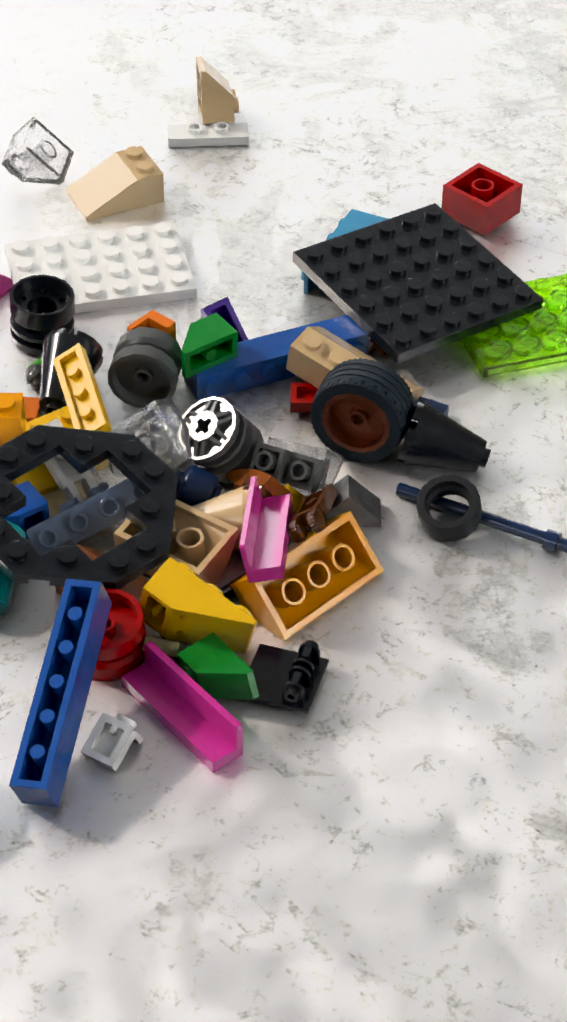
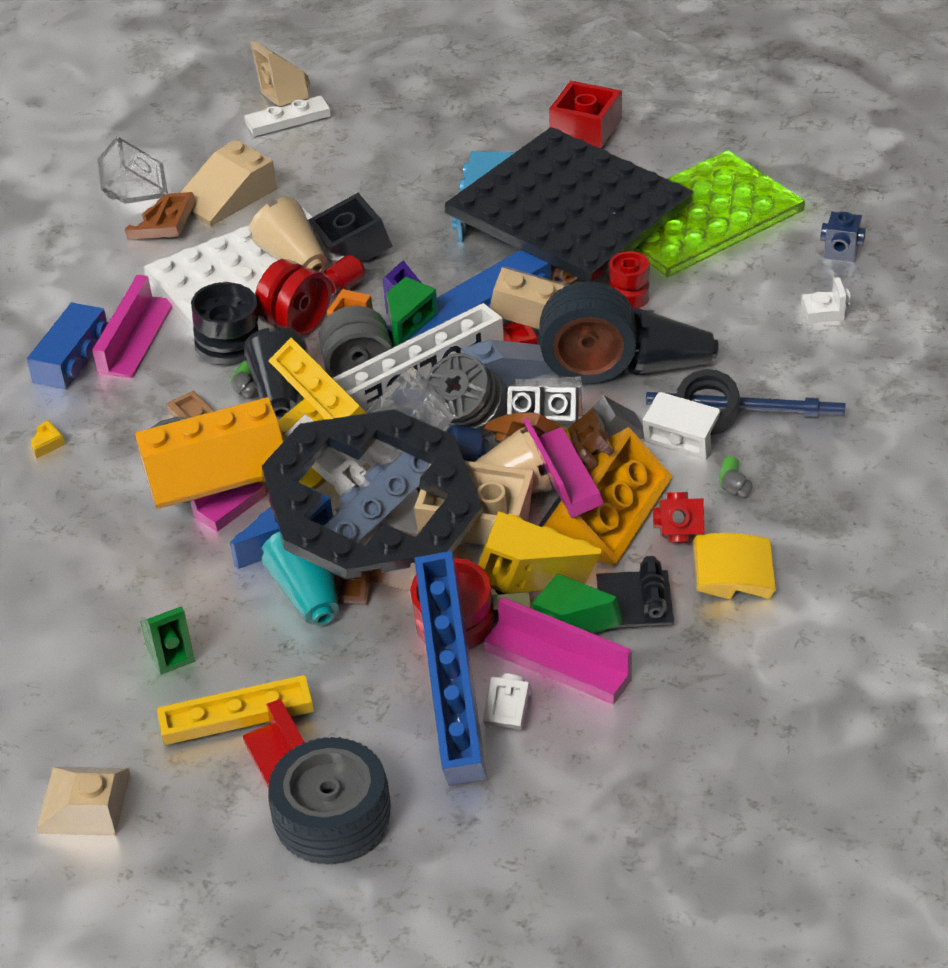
camera: 15 degrees left, 0 degrees up
none -> dark orange wing [124,192,196,240]
none -> tan cone [249,197,326,273]
none -> red wheel [255,259,331,337]
none -> black slope [308,192,393,261]
none -> red brick [323,255,365,296]
none -> white brick [333,303,504,414]
none -> reddish brown slope [334,570,372,605]
none -> sand blue slope [460,340,553,387]
none -> red wheel [609,251,650,309]
none -> white panel [643,392,720,460]
none -> red brick [653,492,705,542]
none -> yellow slope [693,533,776,600]
none -> dark grey arm [718,456,753,497]

